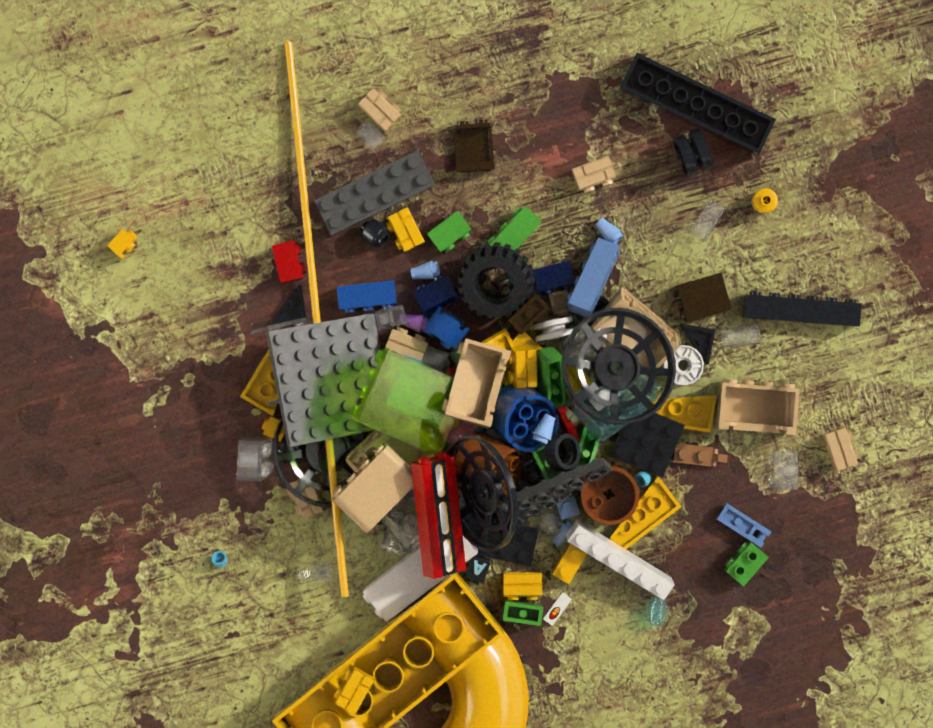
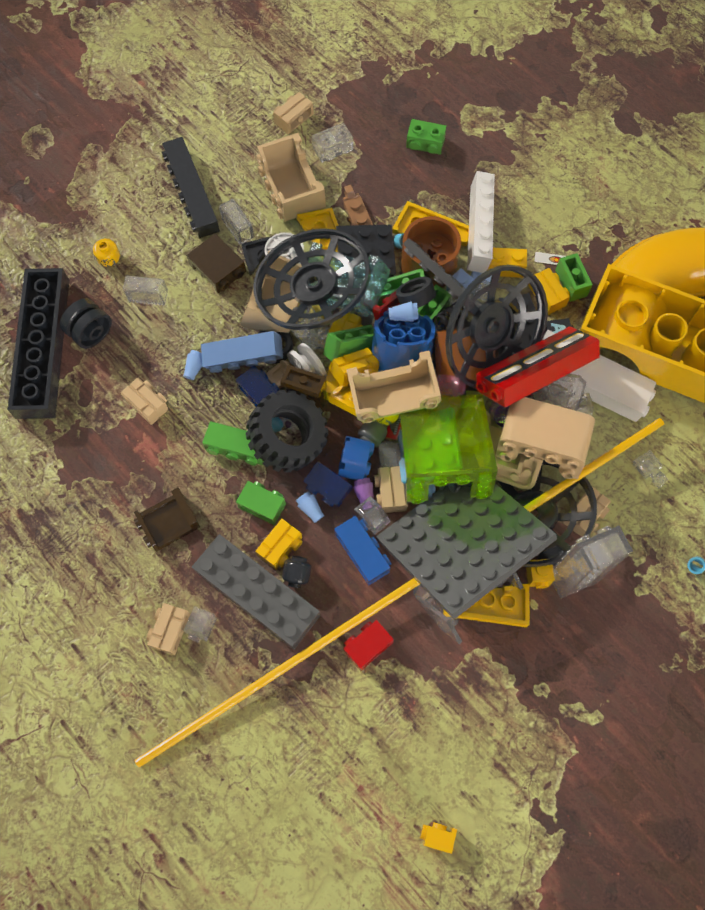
camera: 115 degrees left, 20 degrees down
black tile [271,285,307,325] -> none
clear light blue brick [647,598,667,626] -> none
medium blue plate [716,503,771,548] -> none

